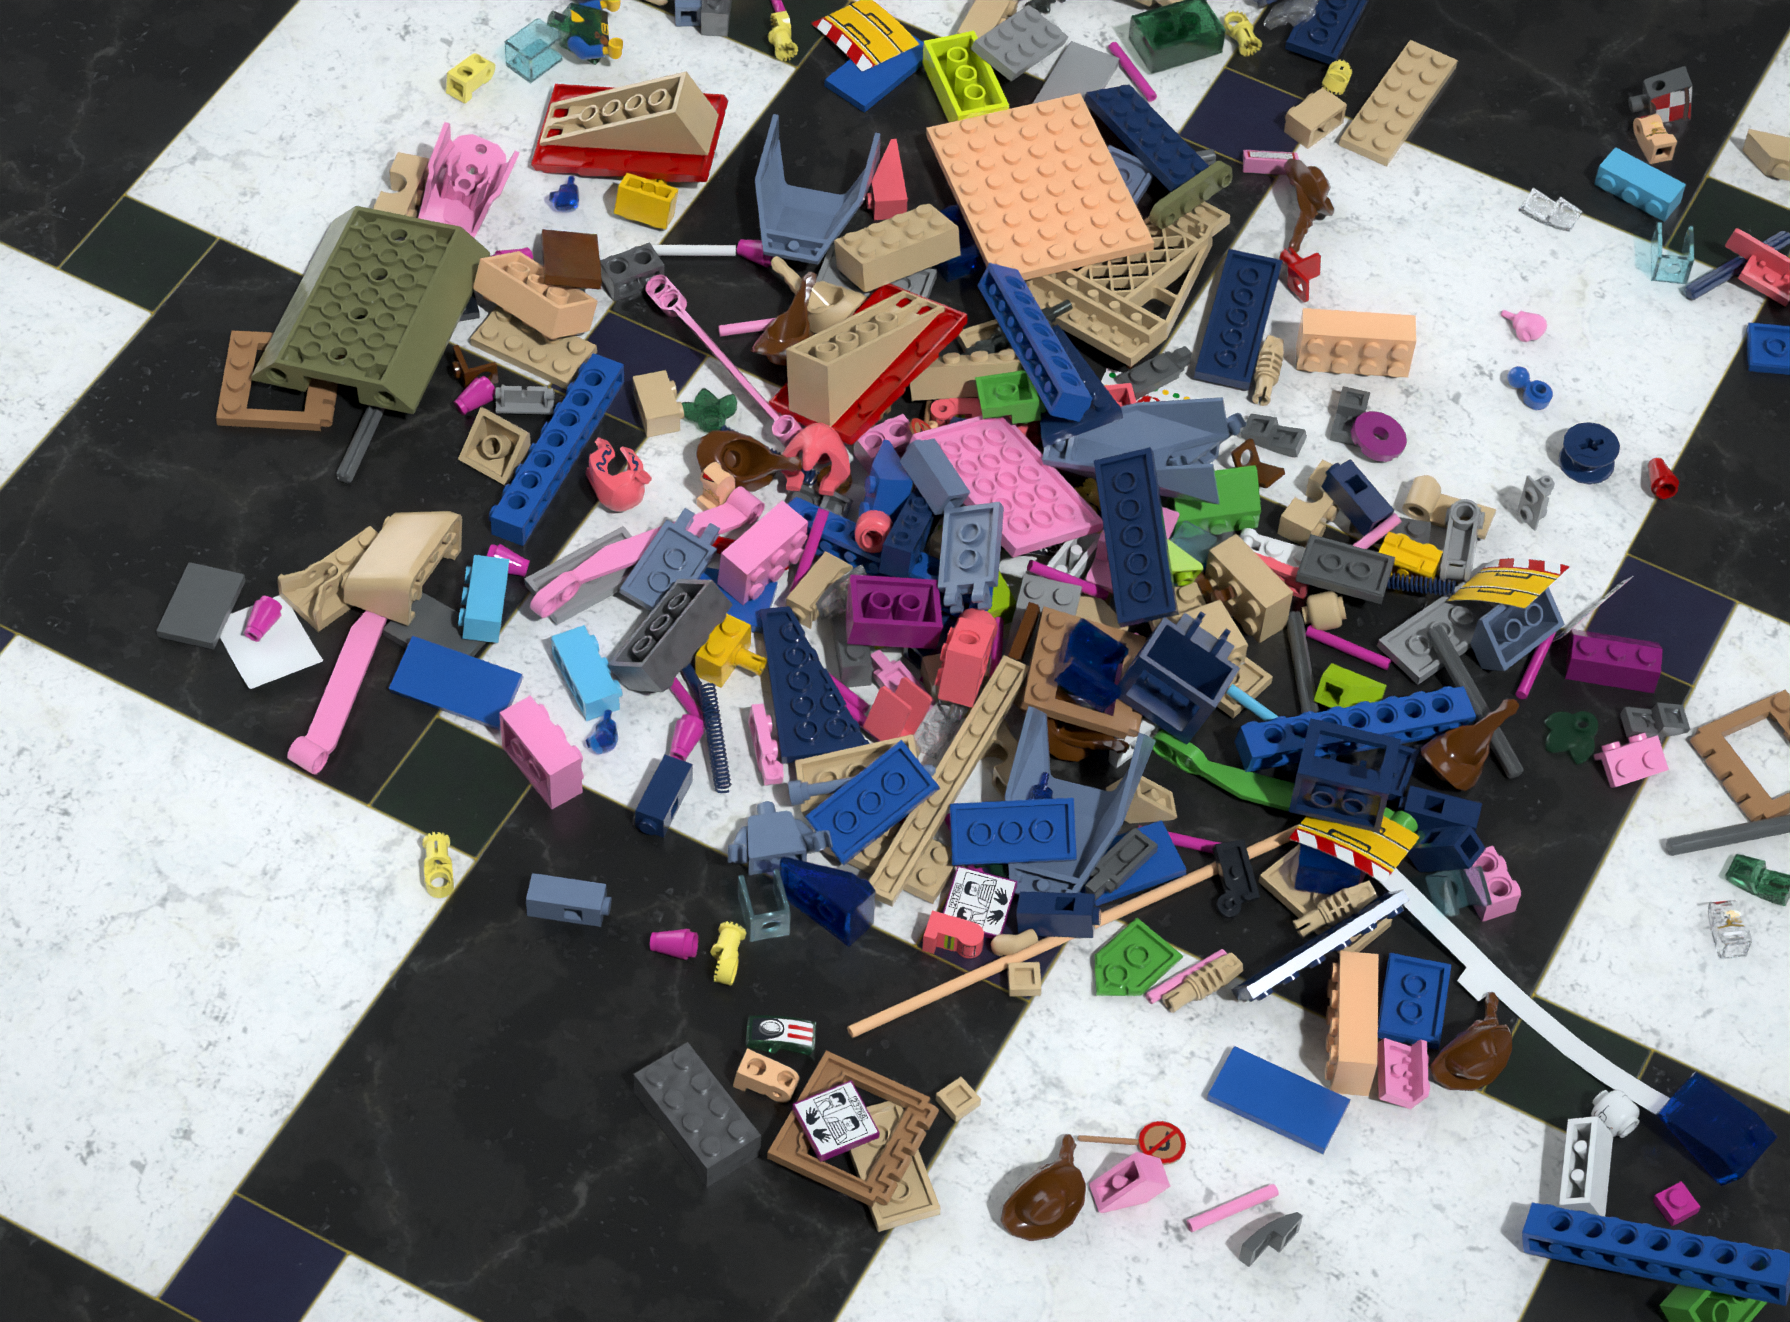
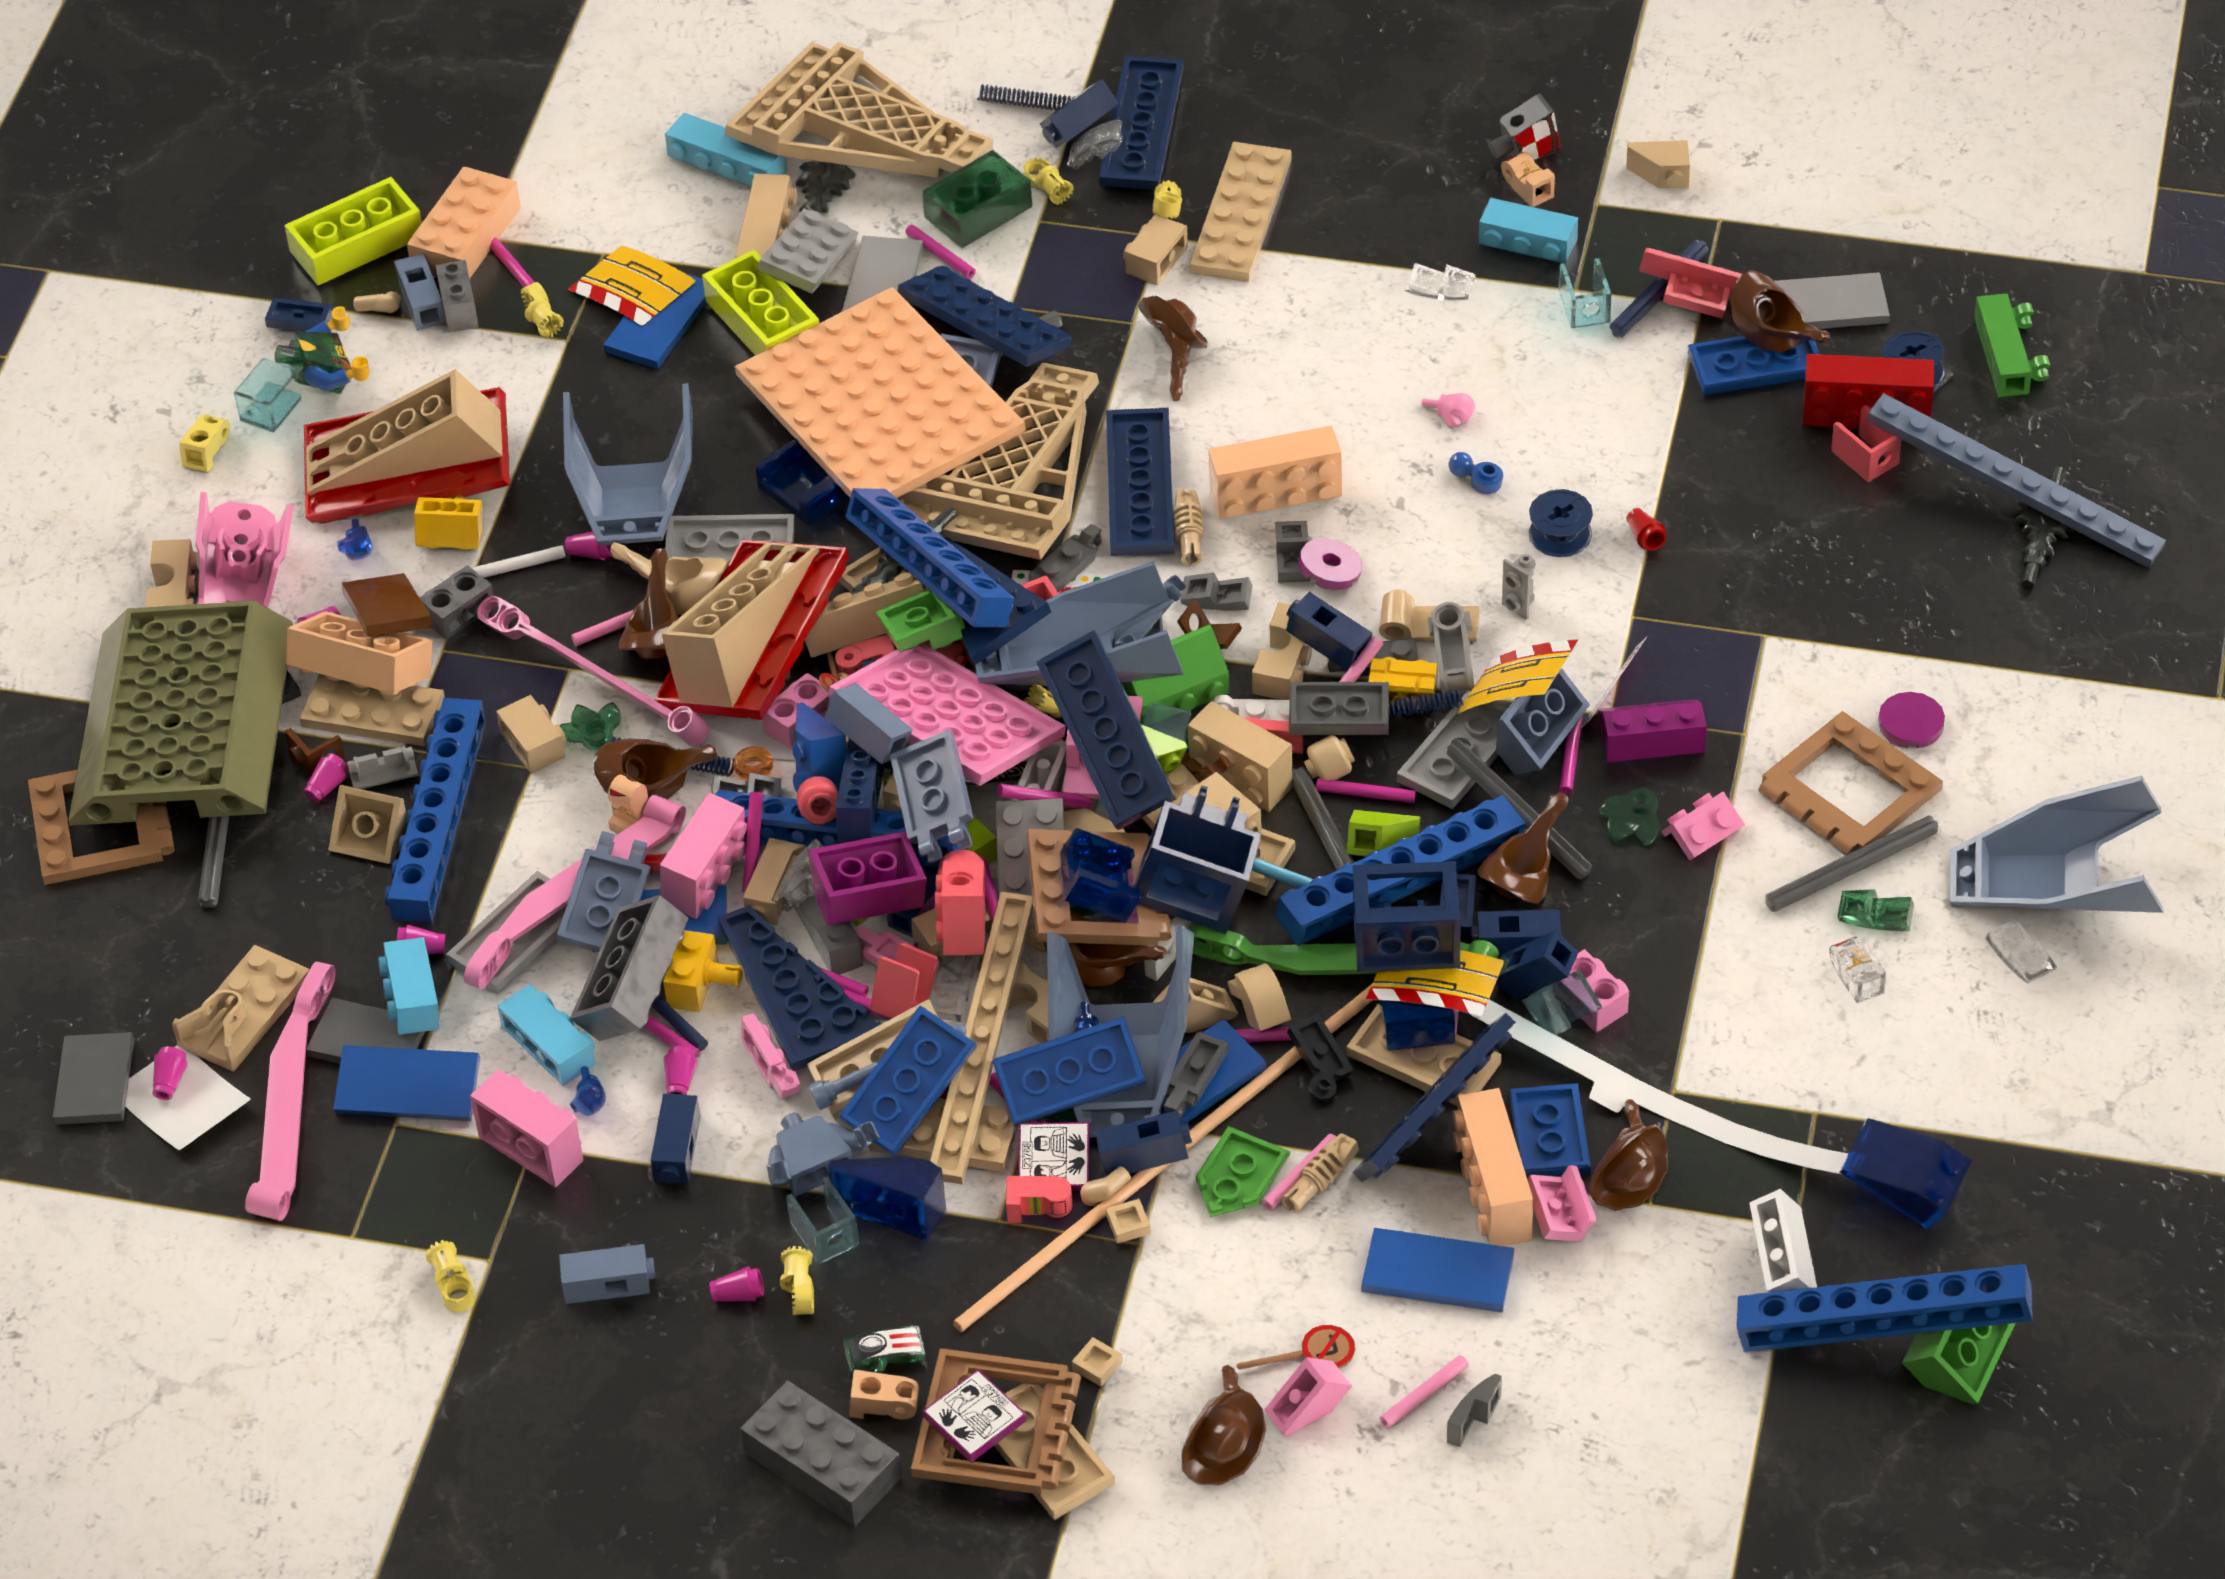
camera: 10 degrees left, 5 degrees down
tan windscreen [341,511,462,626] -> none
coral piece [585,437,652,512] -> none
dark blue piece [698,682,732,793] -> none
coral piece [781,422,850,496] -> none
tan brick [834,203,961,293] -> none
coral slope [866,139,908,220] -> none
reddish brown tile [1008,602,1040,663] -> none
olive plate [1149,161,1233,229] -> none
bright pink slope [1243,150,1299,175] -> none
red bracket [1279,247,1321,302] -> none
tan hinge [1293,881,1378,939] -> none
white head [1591,1090,1640,1138] -> none
dark grey slope [1620,702,1690,738] -> none
dark pink plate [1653,1181,1700,1226] -> none
none -> tan brick [1228,963,1291,1031]

